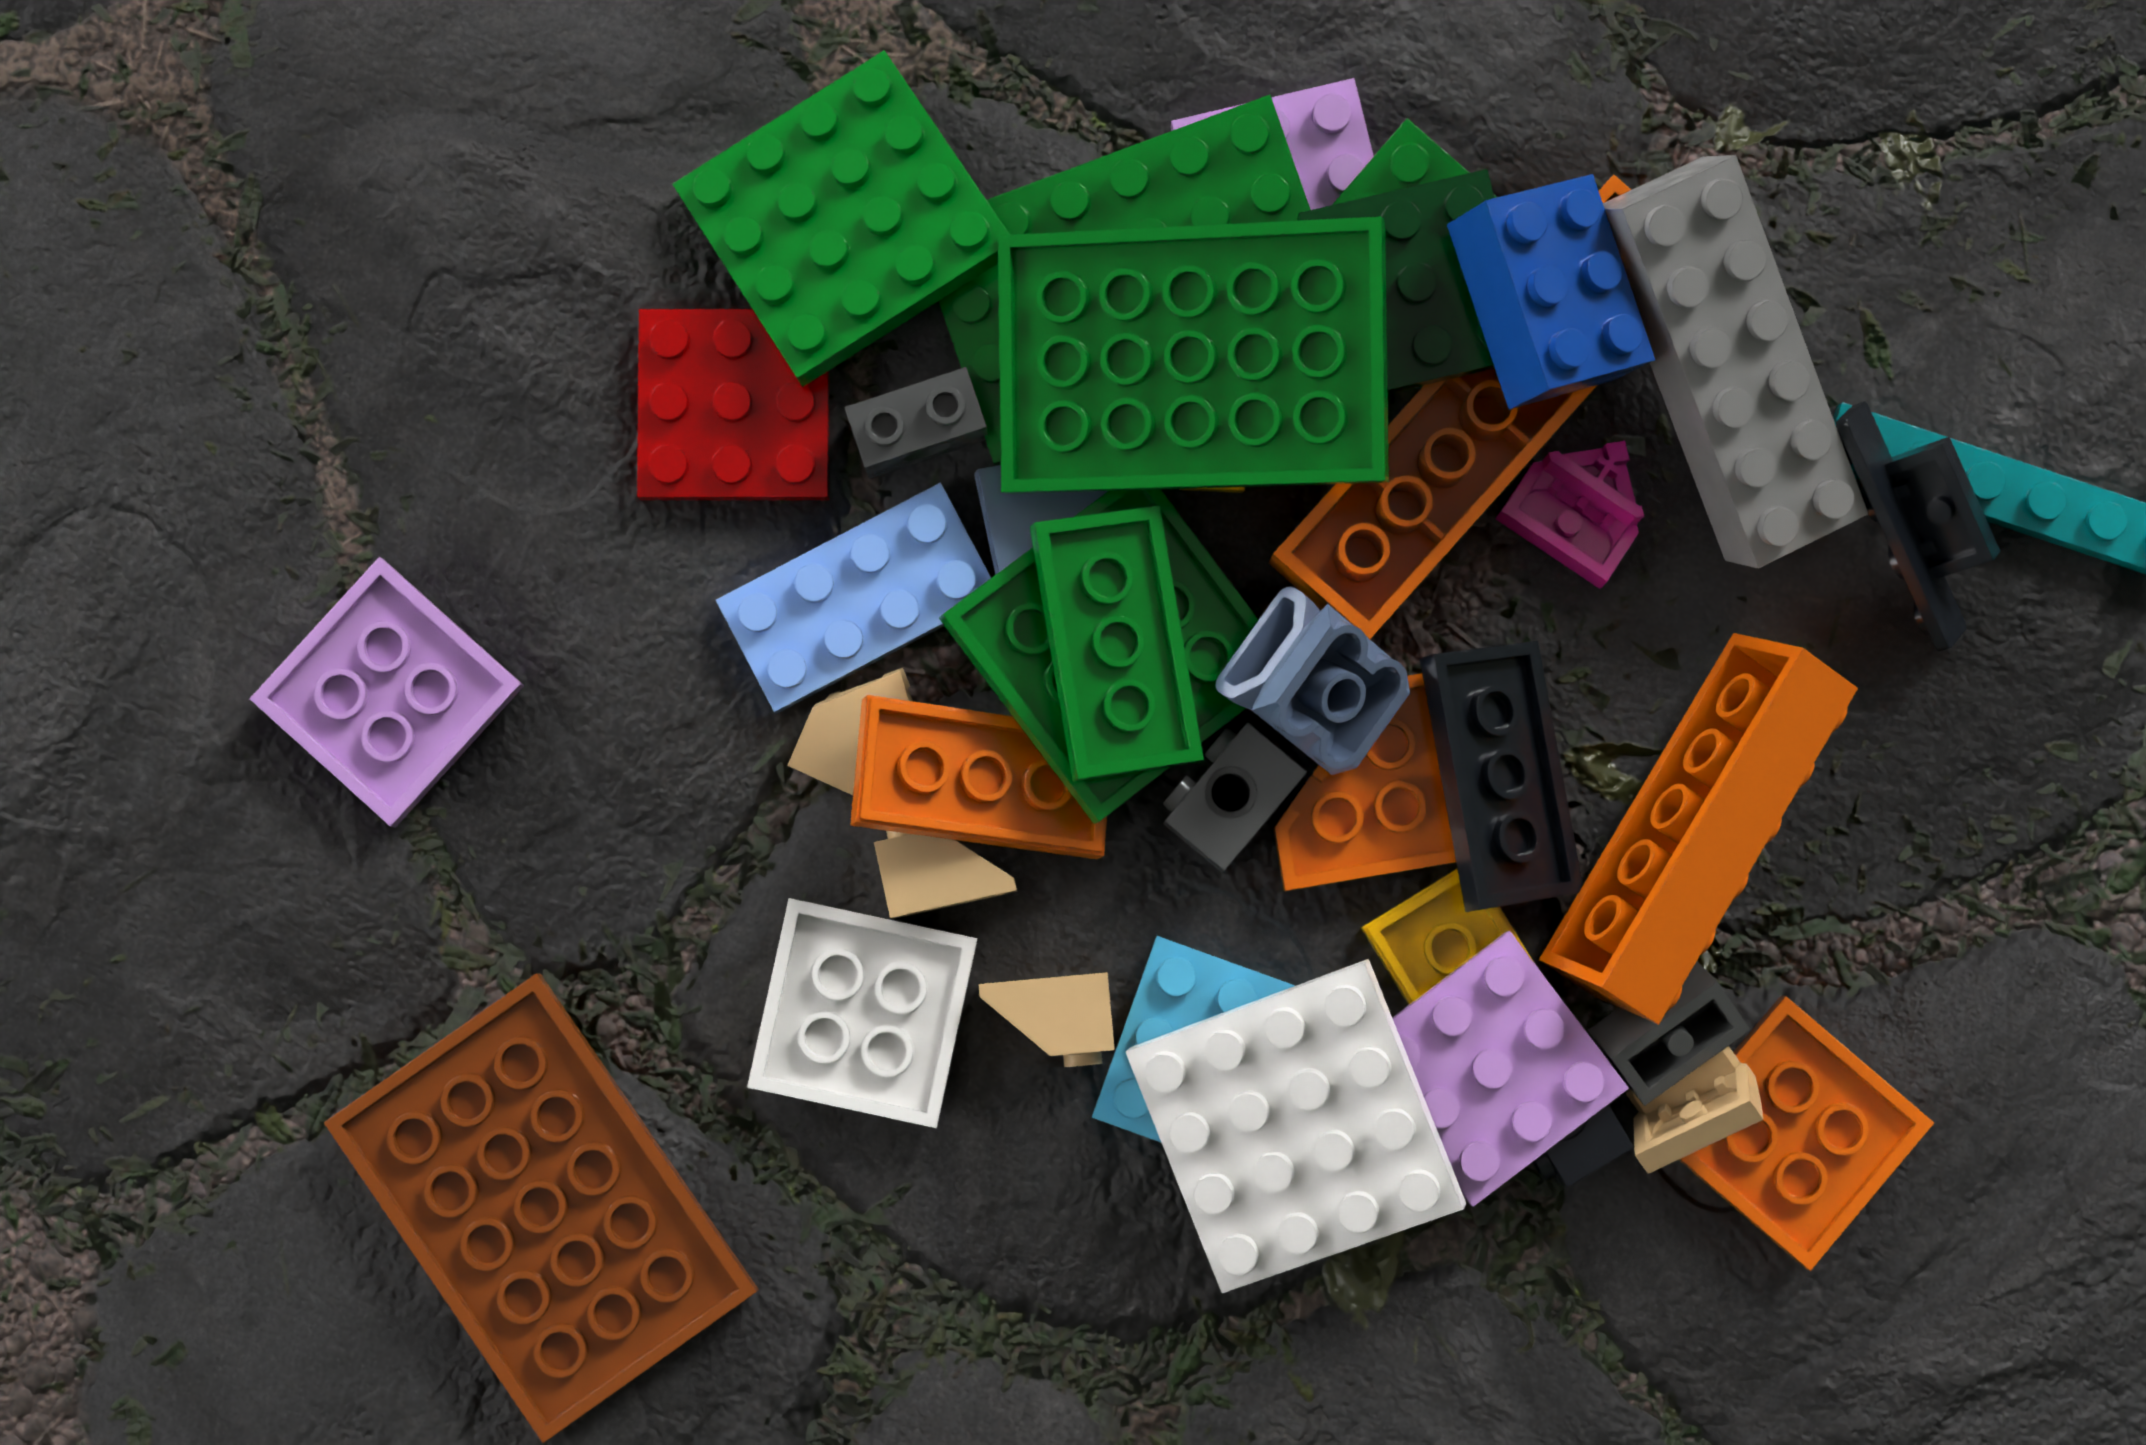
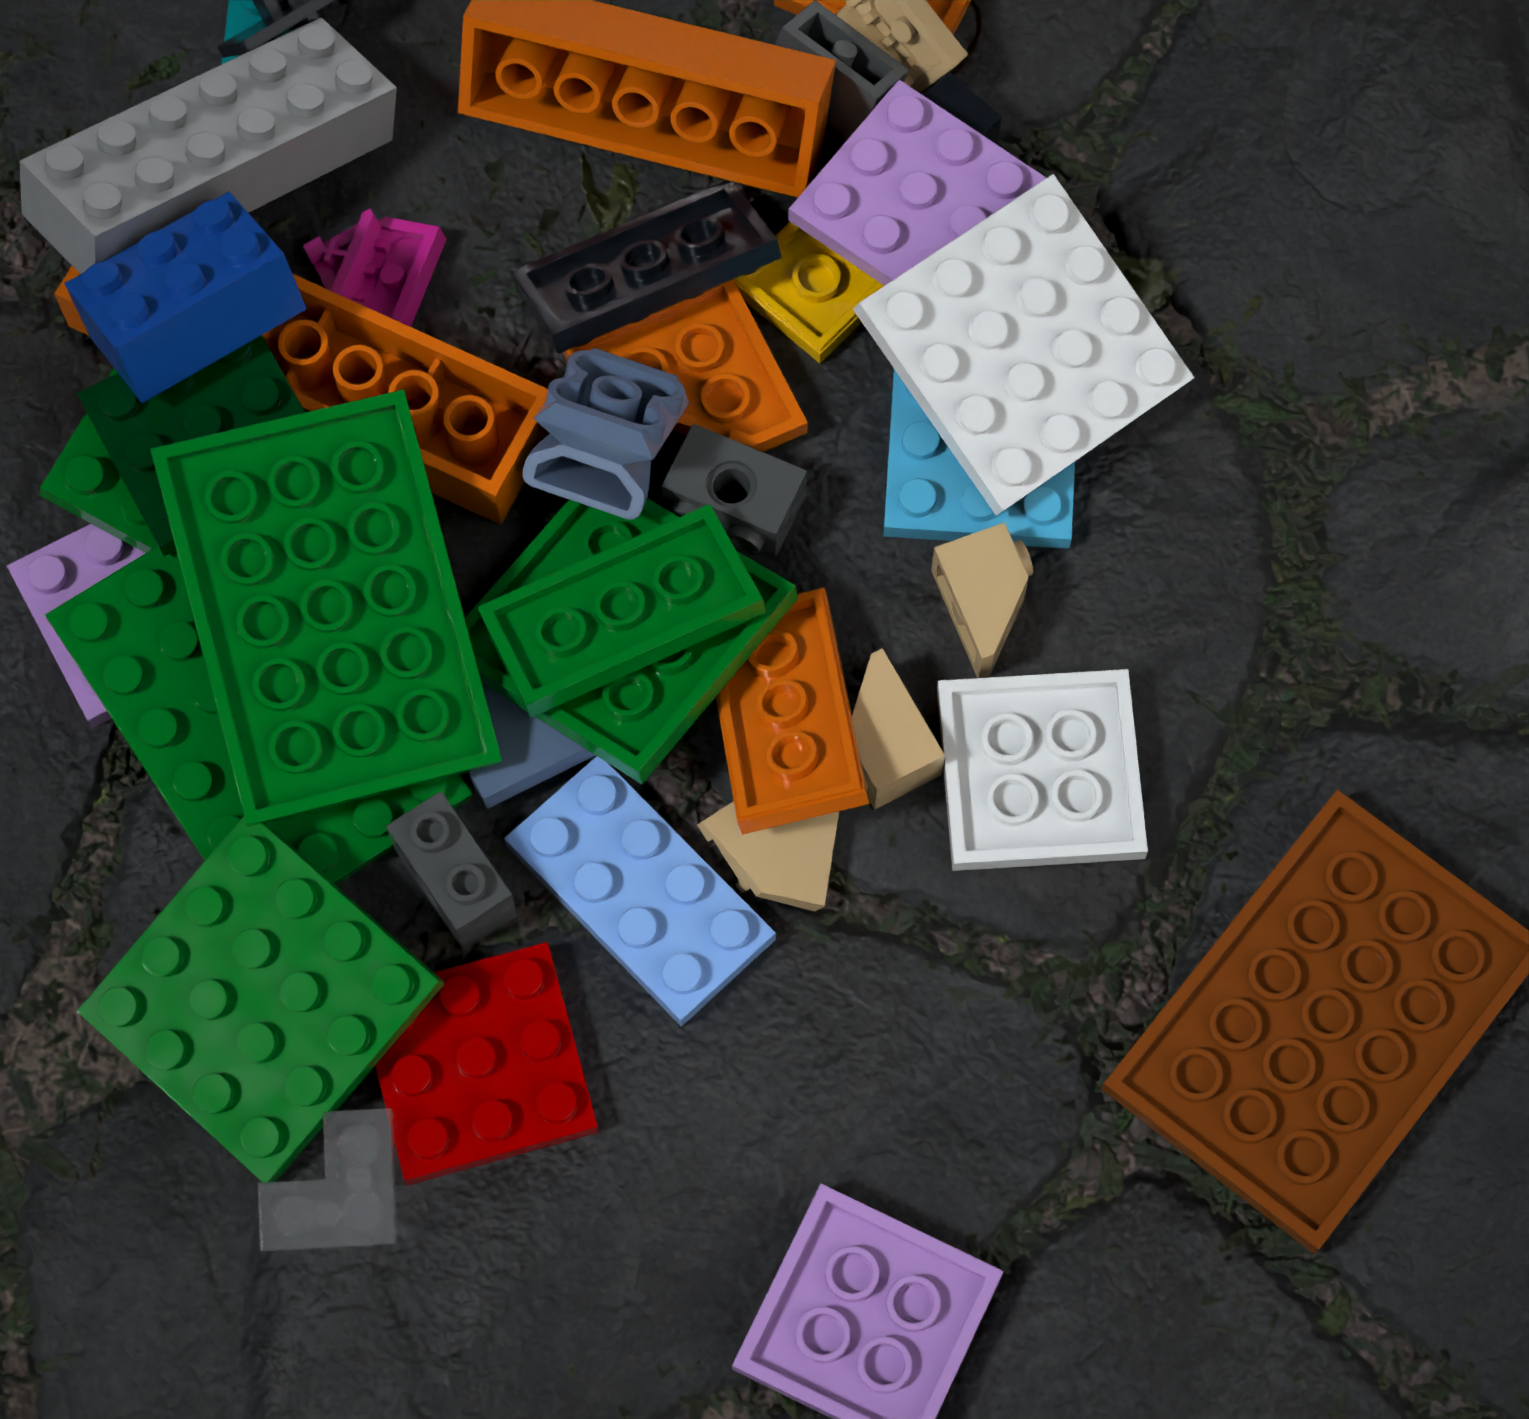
camera: 105 degrees left, 15 degrees down
none -> clear plate [258,1108,397,1252]

